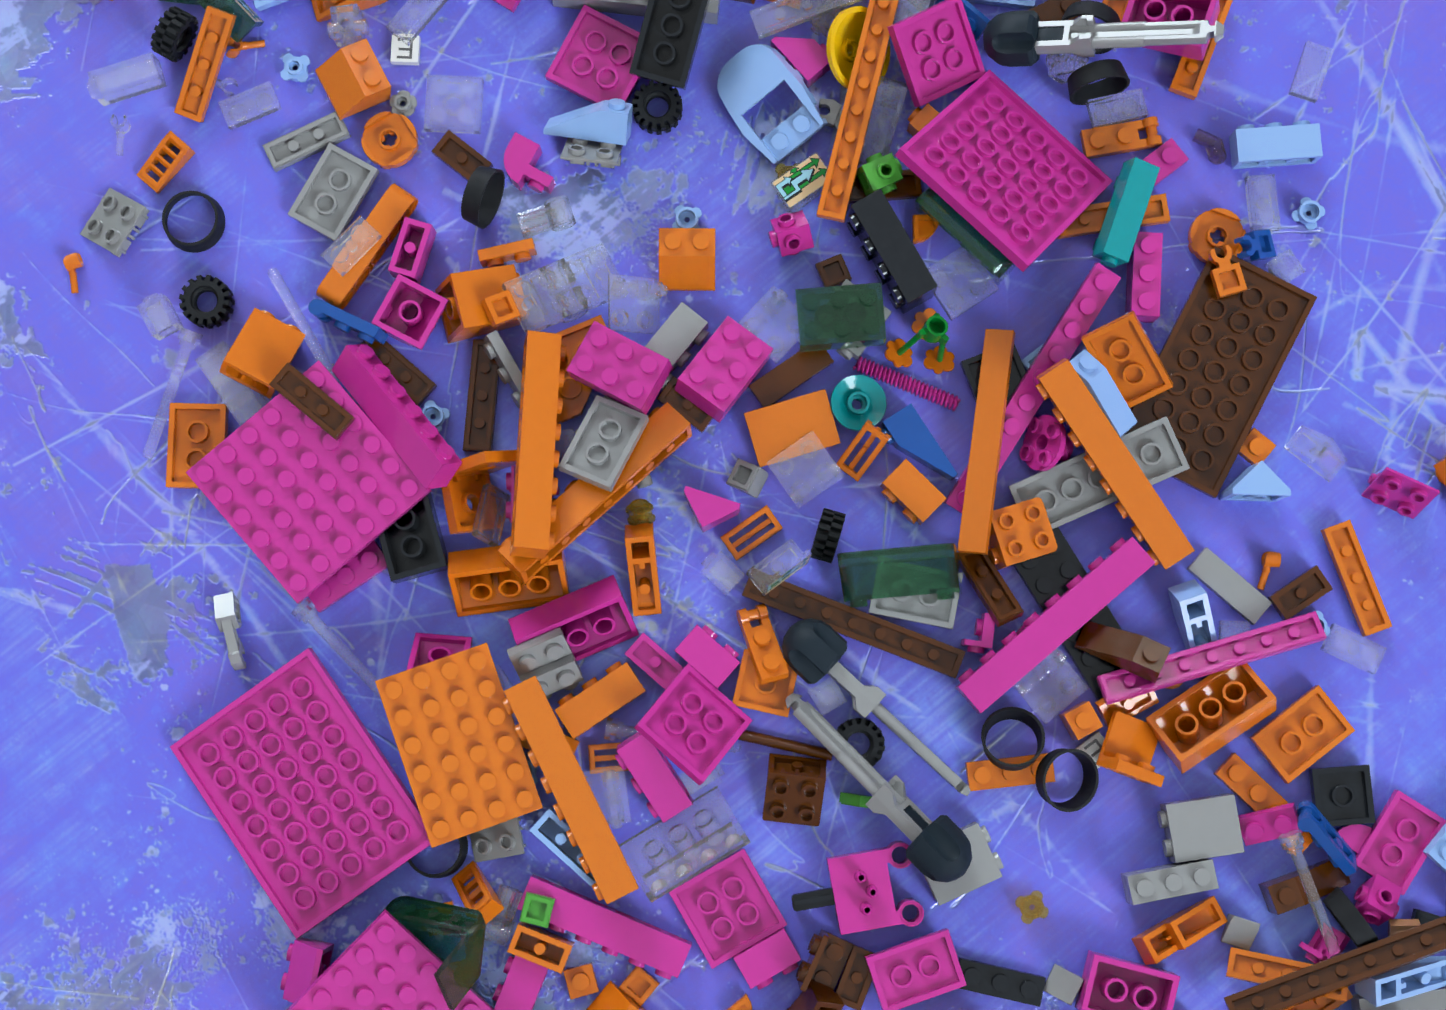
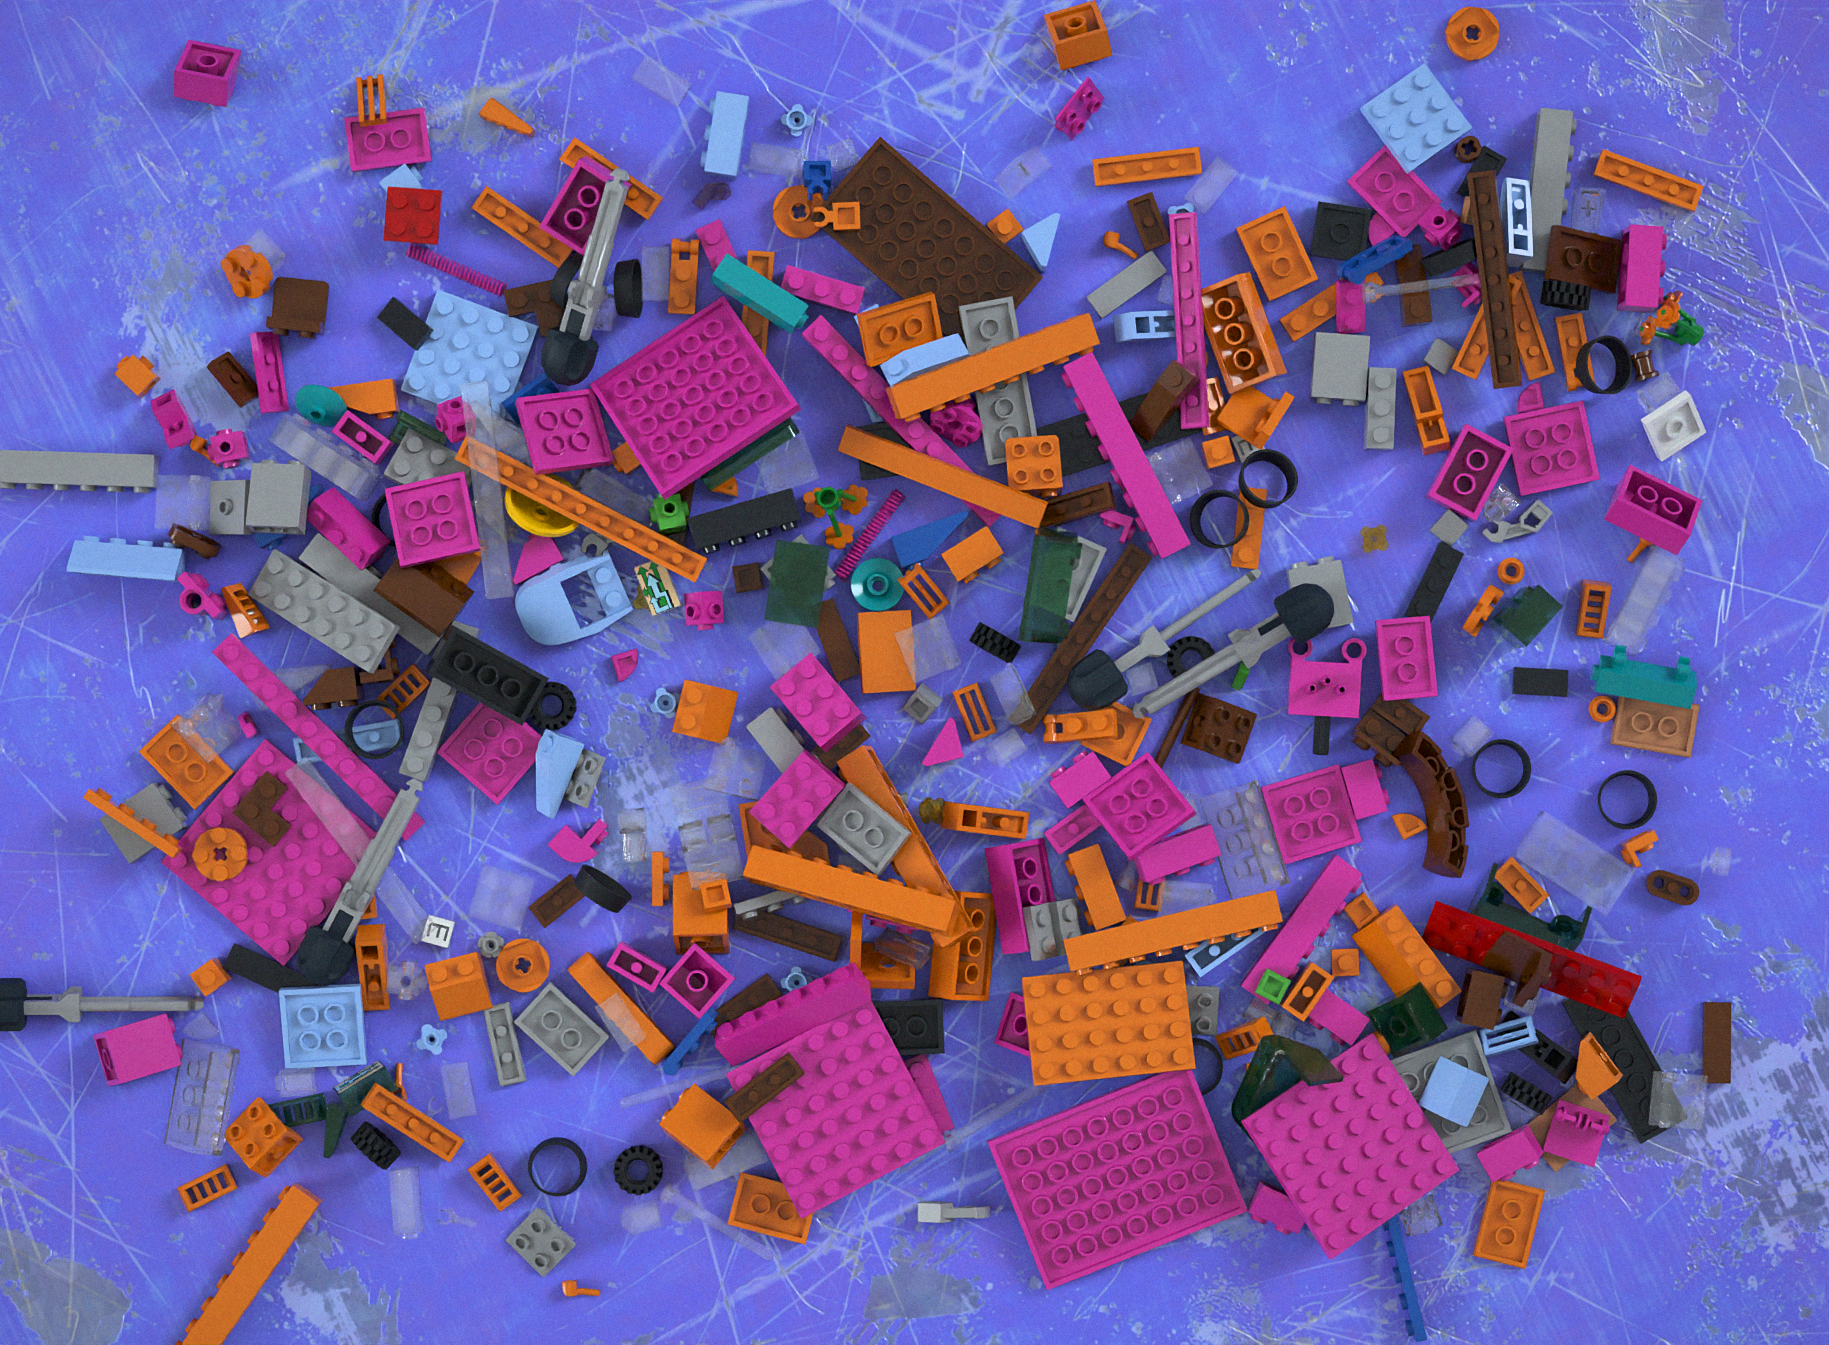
camera: 70 degrees left, 5 degrees up
none -> dark pink tile [611,648,638,682]

